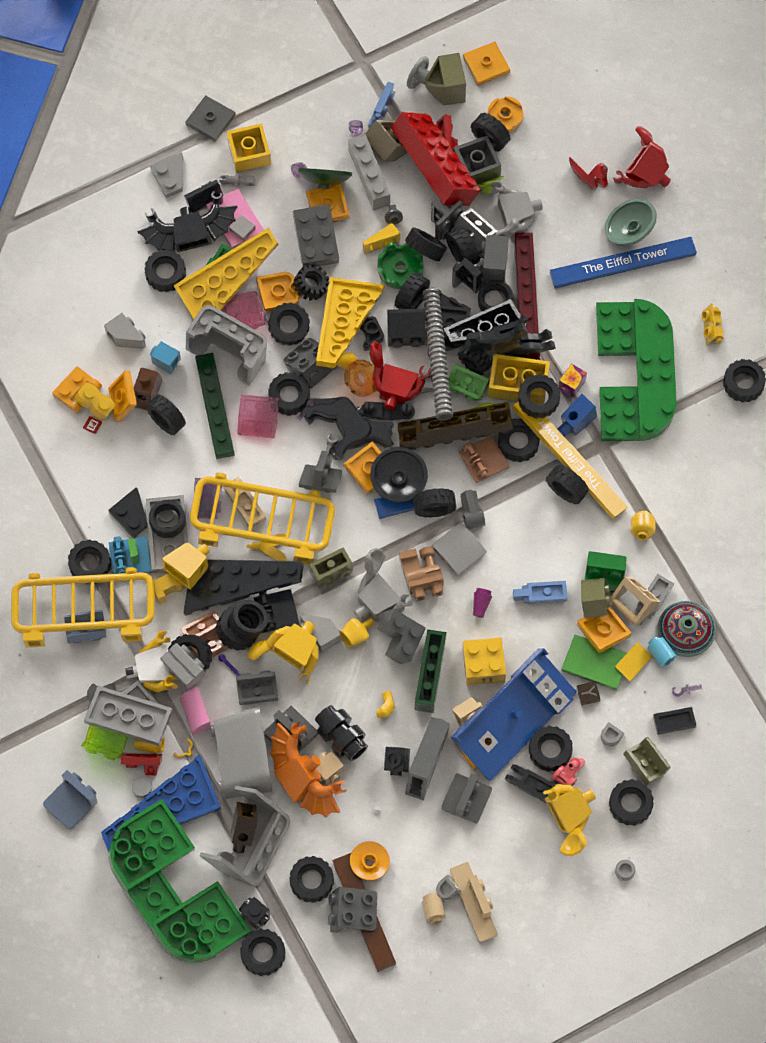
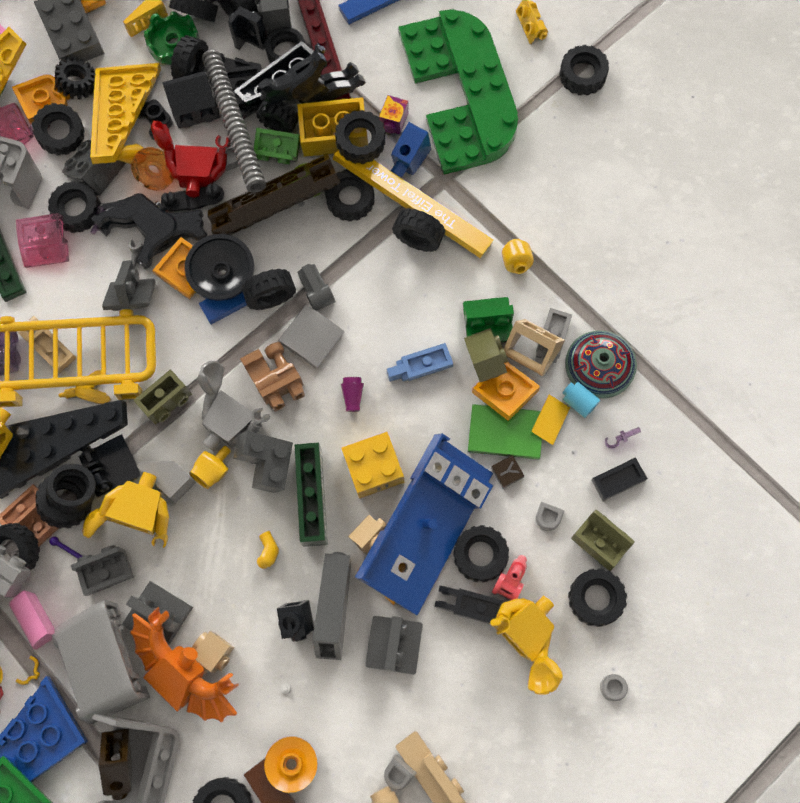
camera: 10 degrees left, 5 degrees up
black piece [315,705,368,761] -> none
nougat hinge [458,436,510,483] -> none

